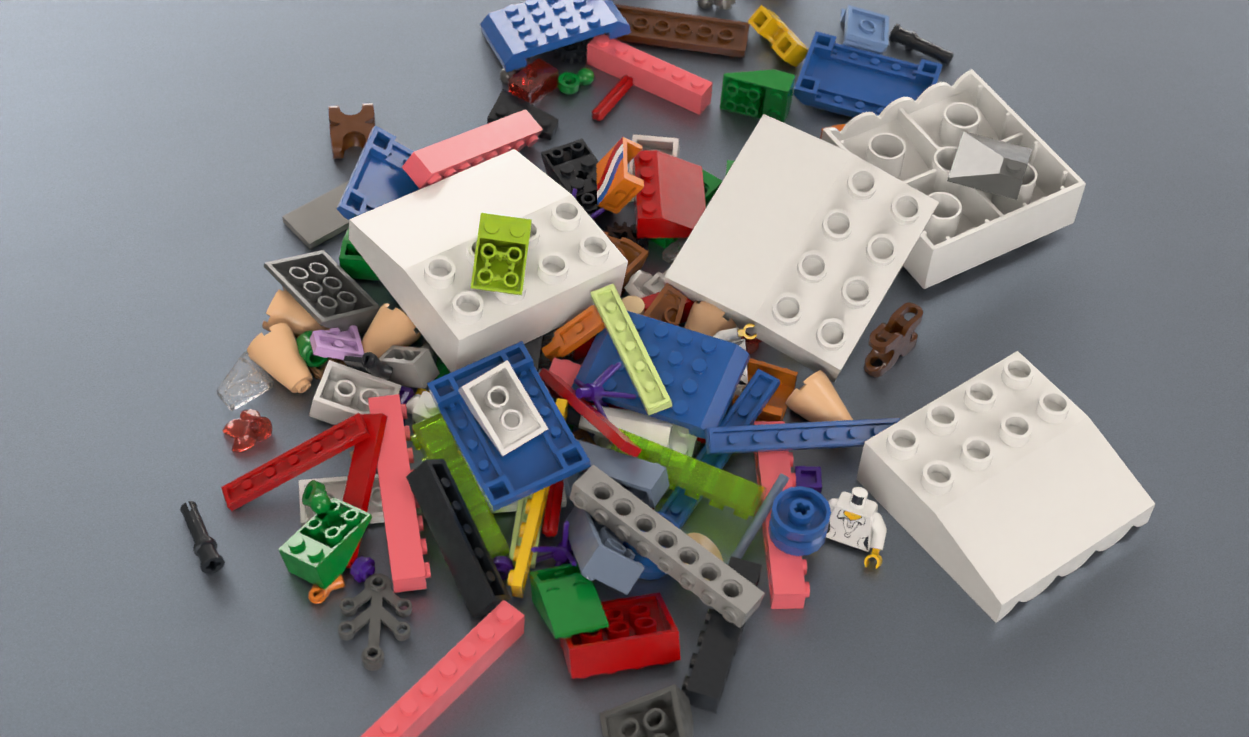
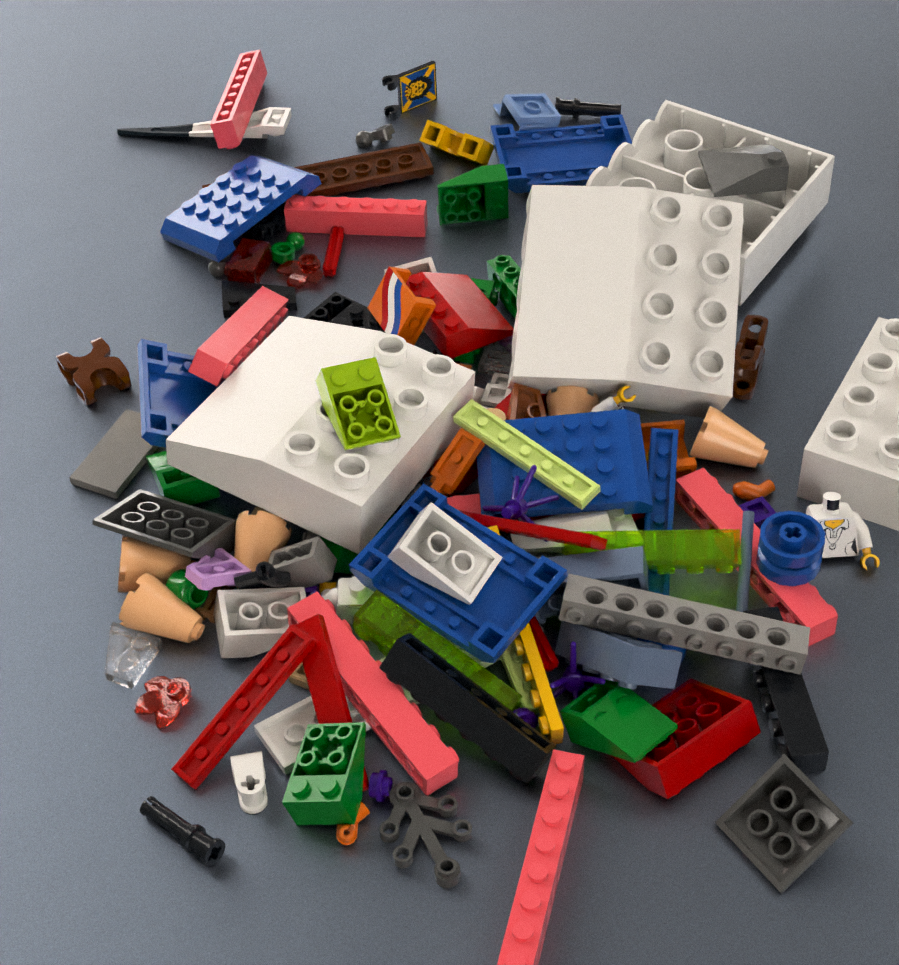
camera: 20 degrees left, 5 degrees down
green plate [302,480,331,514] -> none
blue tile [704,418,900,455] -> none
none -> white piece [230,751,268,814]
none -> clear red plate [276,253,323,289]
none -> orange arm [732,479,775,501]

